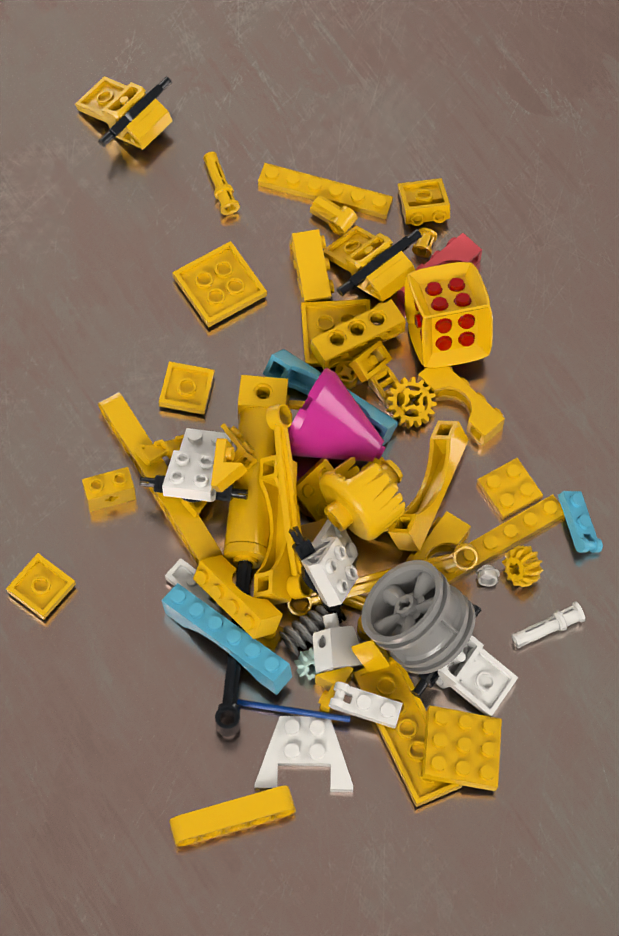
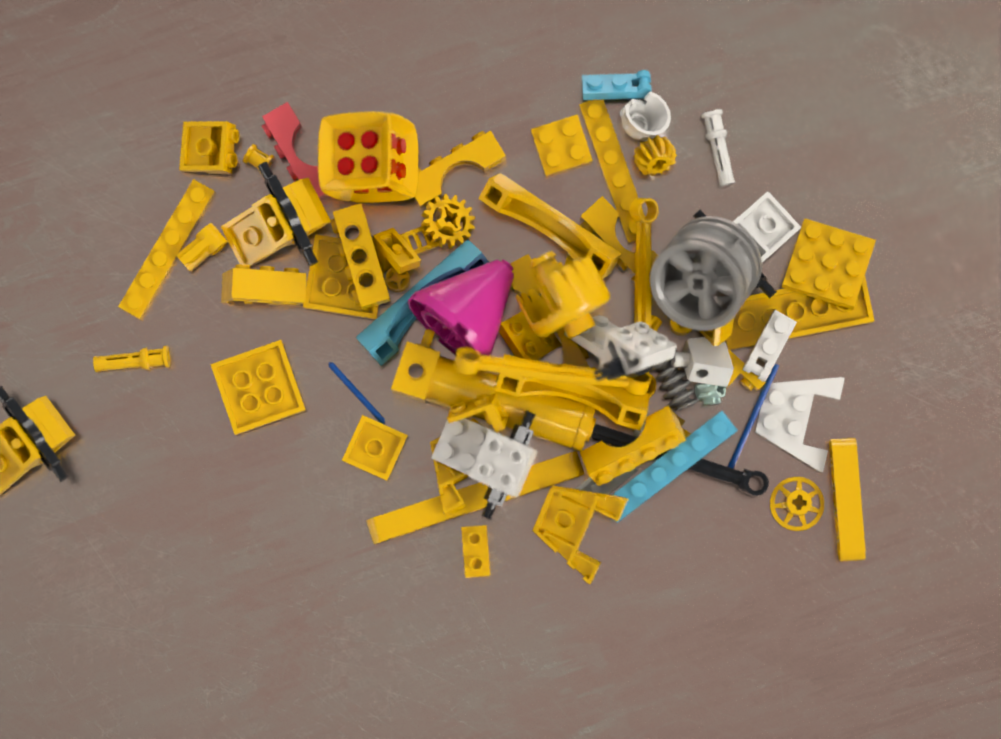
camera: 75 degrees left, 20 degrees up
yellow plate [6,553,76,620] -> none
yellow slope [211,438,248,492] -> none
white plate [476,565,500,587] -> none
none -> blue axle [329,362,385,424]
none -> yellow wing [532,485,629,584]
none -> white helmet [620,91,671,141]
none -> yellow wheel [770,477,824,531]

